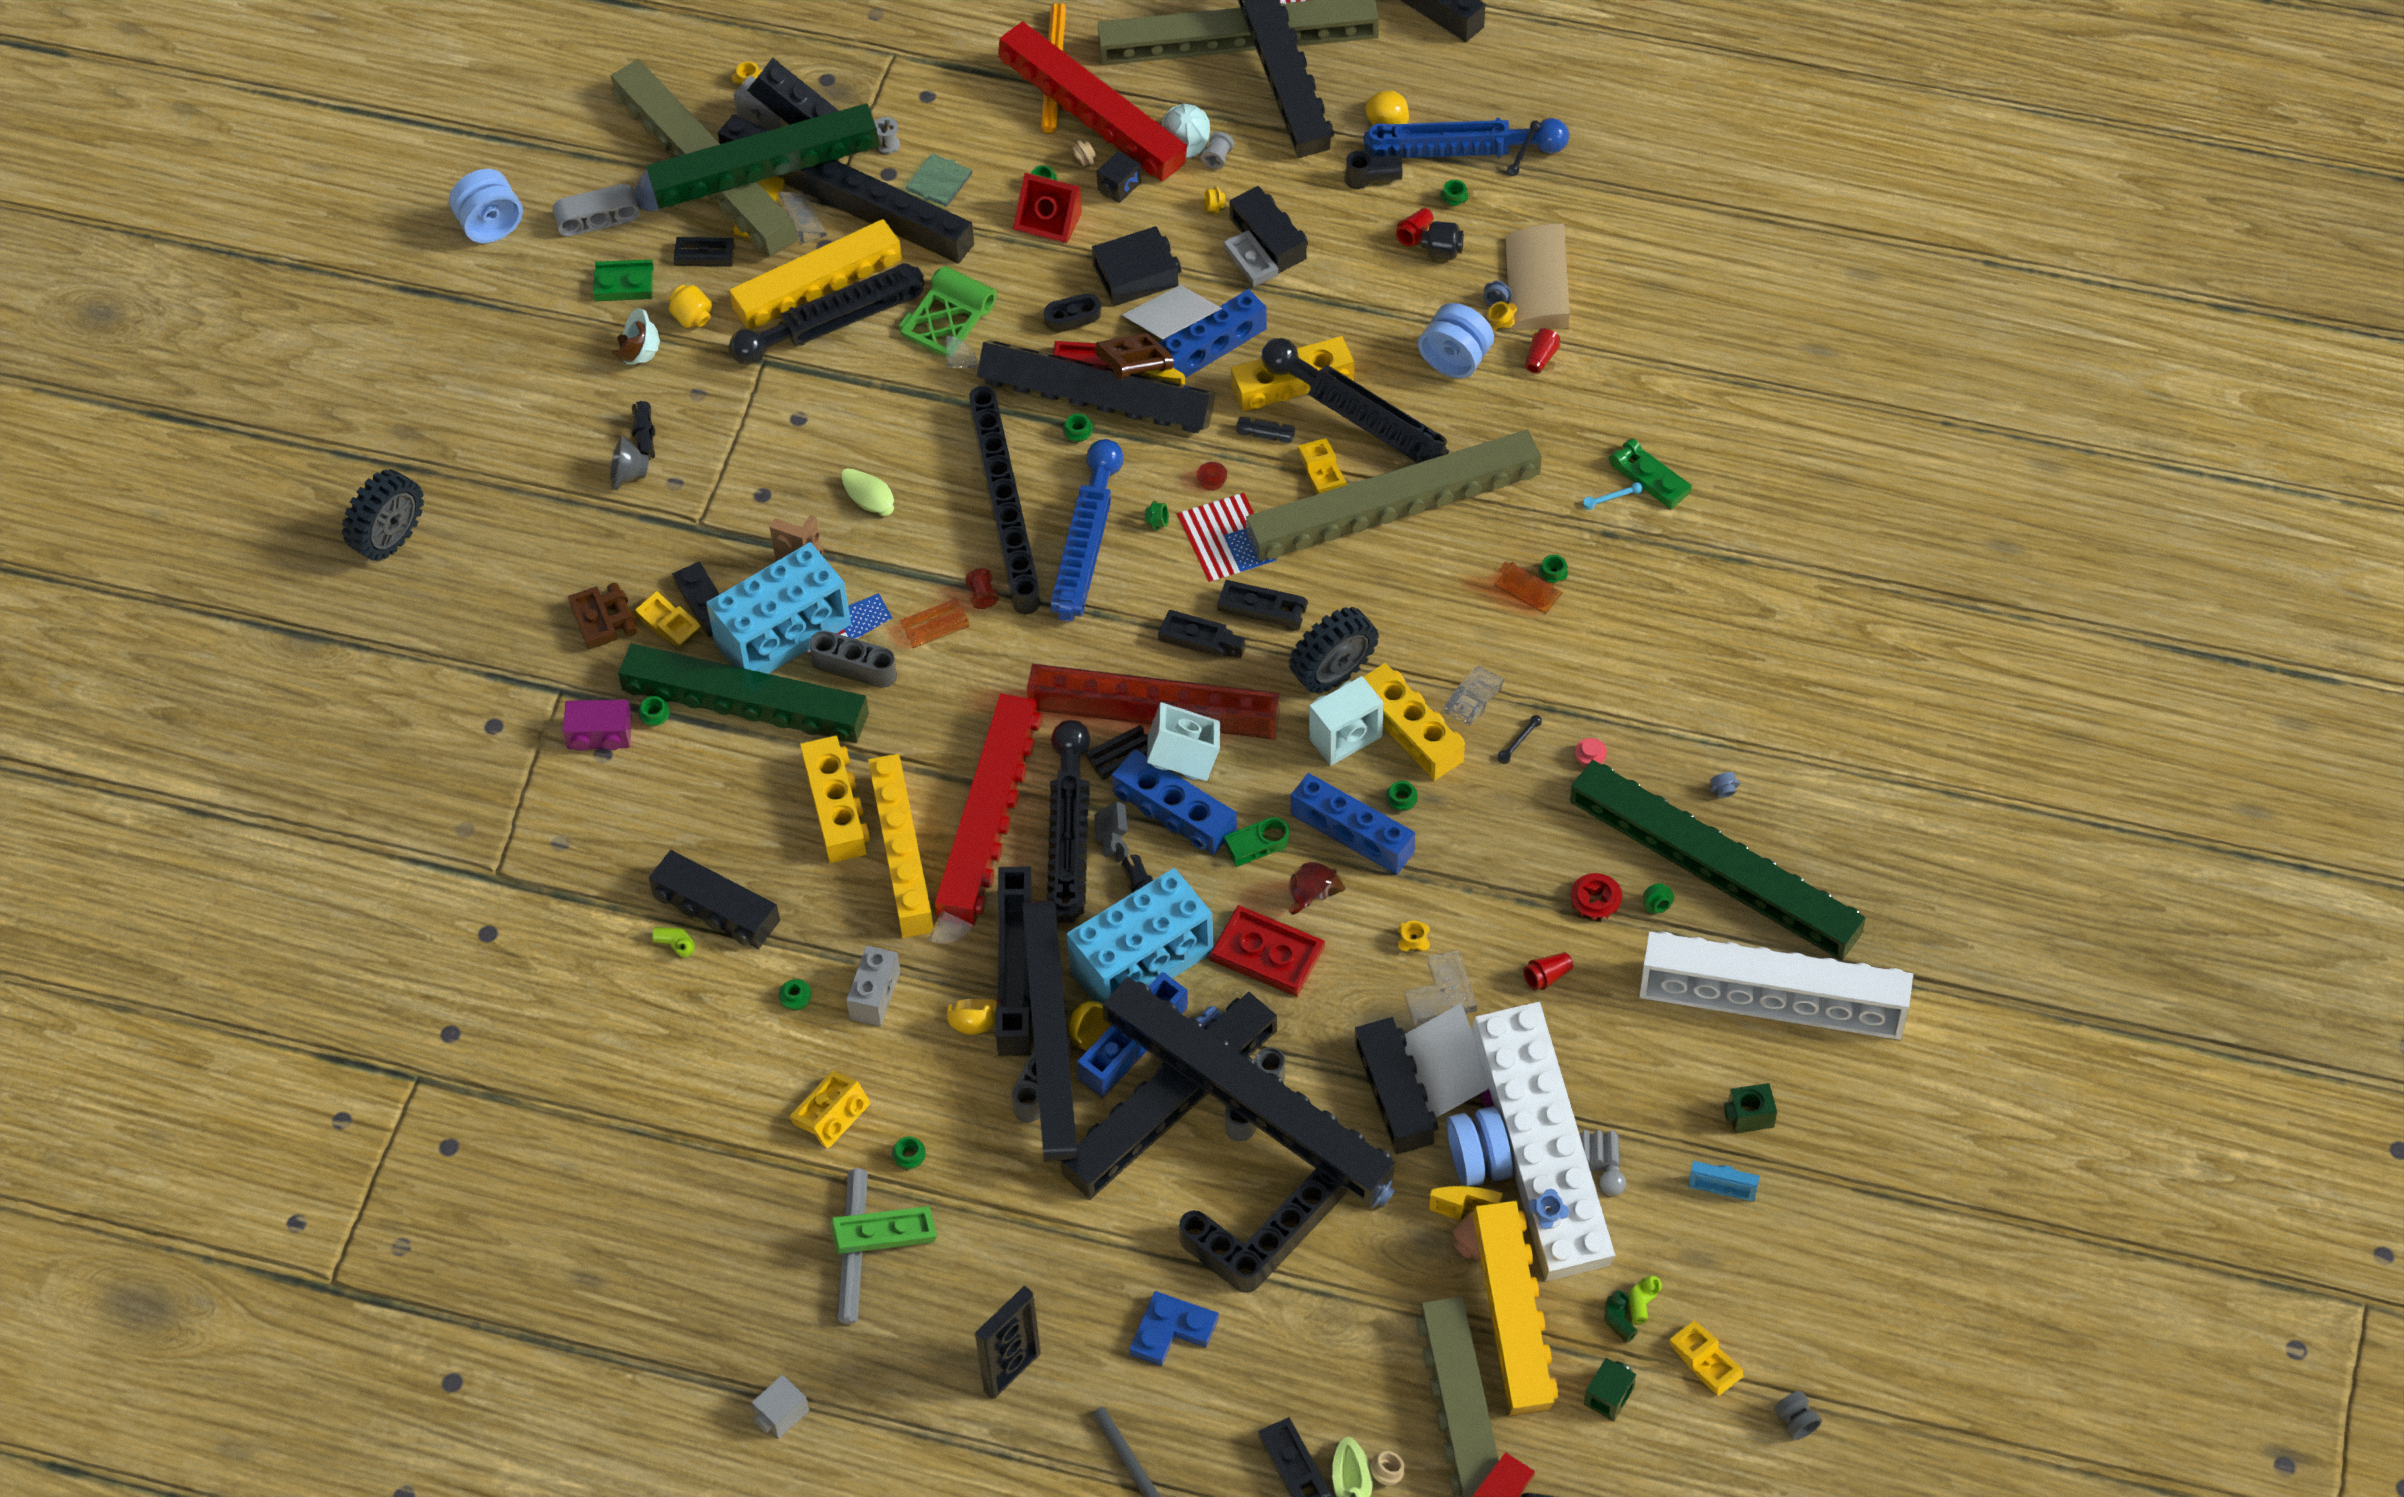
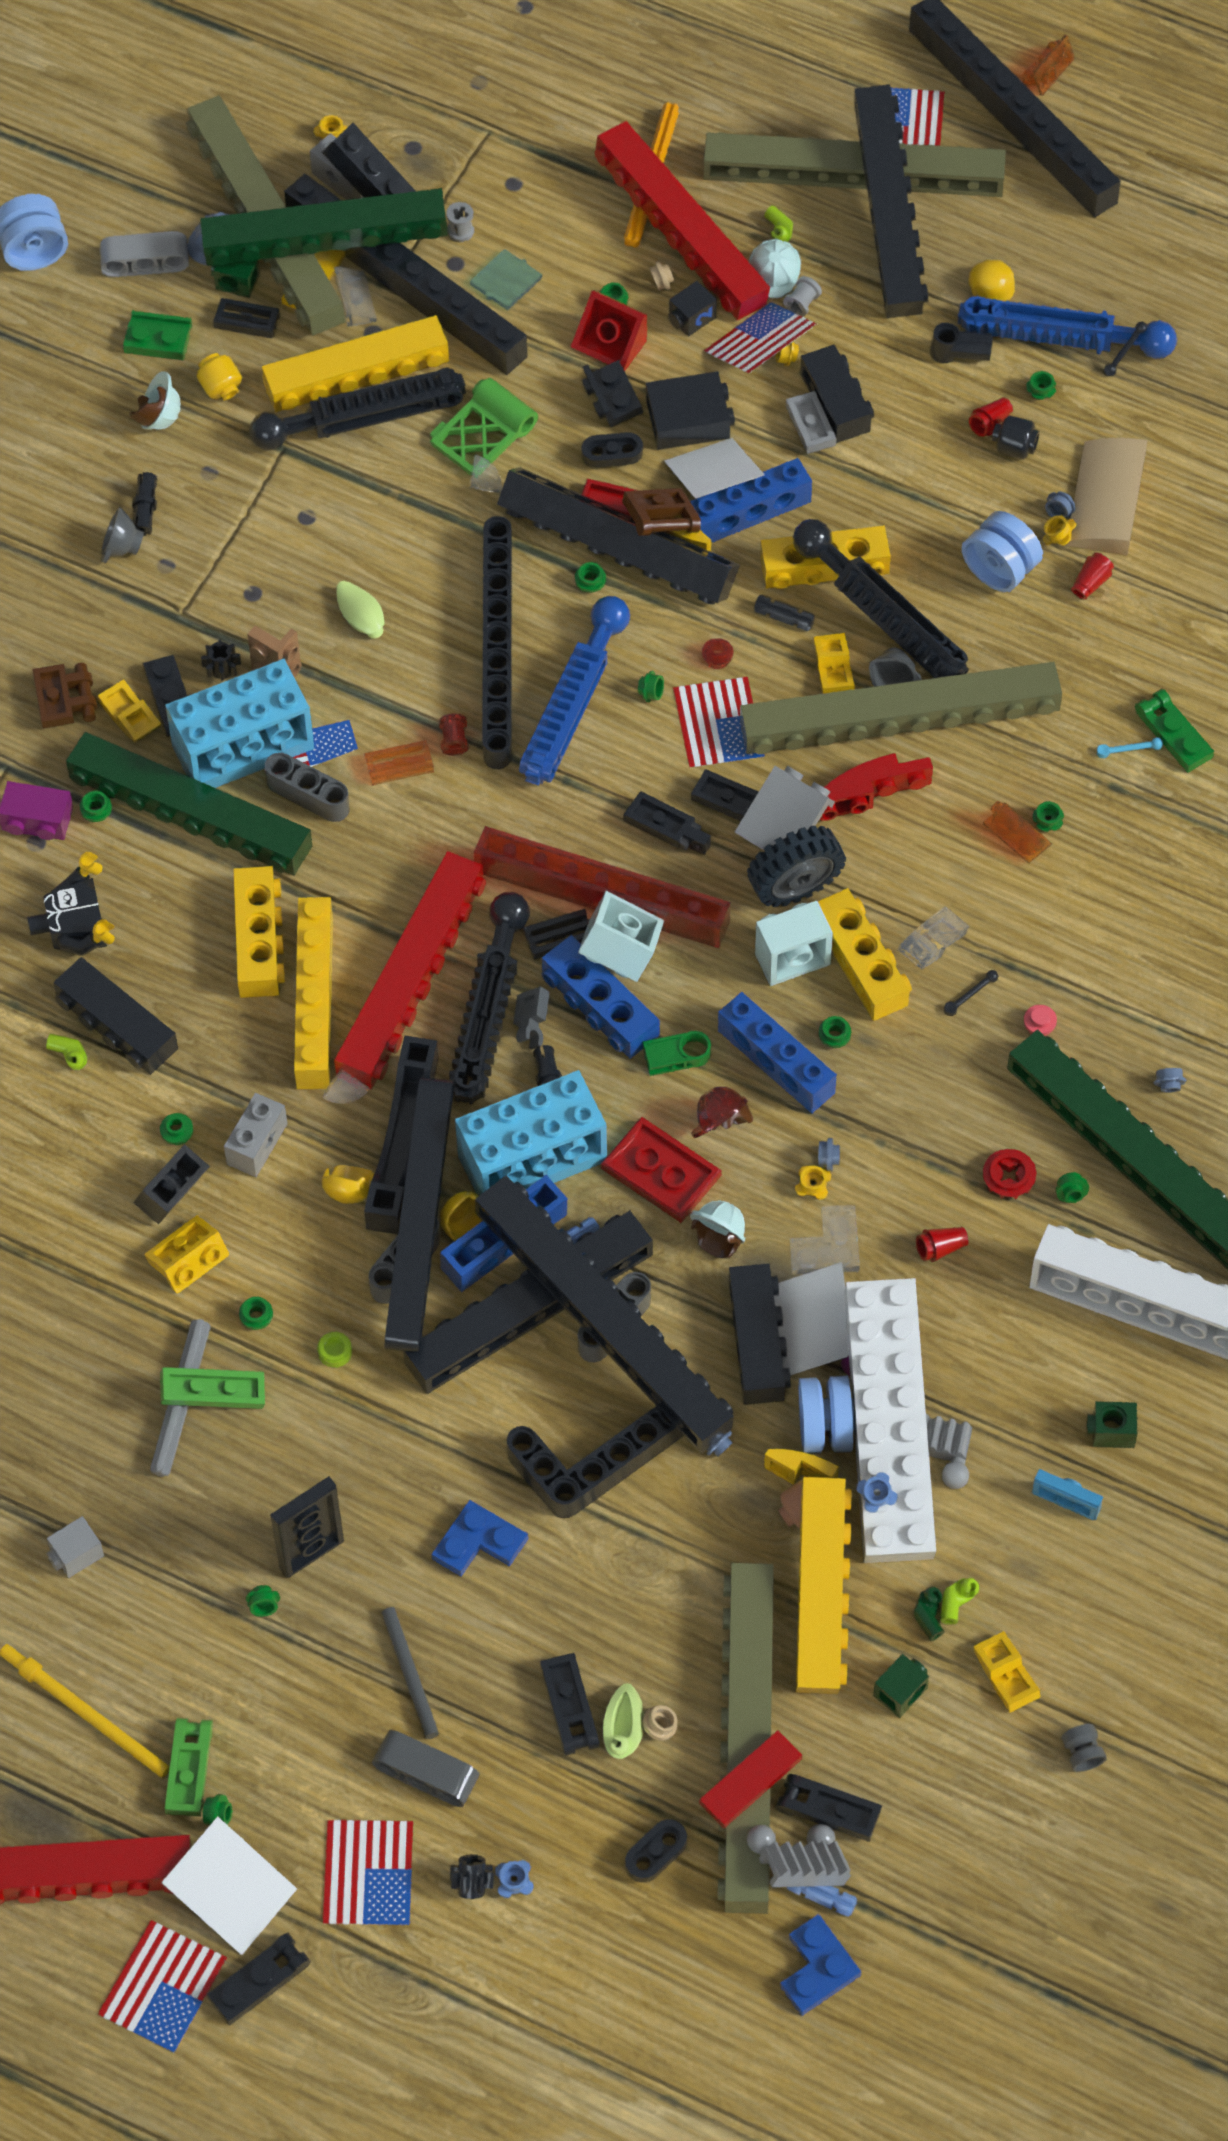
camera: 10 degrees right, 5 degrees up
none -> black torso [27,852,115,956]
none -> black brick [133,1144,210,1225]
none -> black gear [201,640,241,681]
none -> dark green brick [211,260,260,298]
none -> green plate [246,1585,280,1617]
none -> lime tile [317,1332,352,1368]
none -> black bracket [581,360,644,428]
none -> piece [690,1200,745,1259]
none -> sticker [704,302,816,374]
none -> light grey panel [735,765,835,851]
none -> lime arm [764,205,793,242]
none -> sand blue plate [818,1138,840,1172]
none -> red slope [819,753,933,821]
none -> dark grey piece [869,648,922,686]

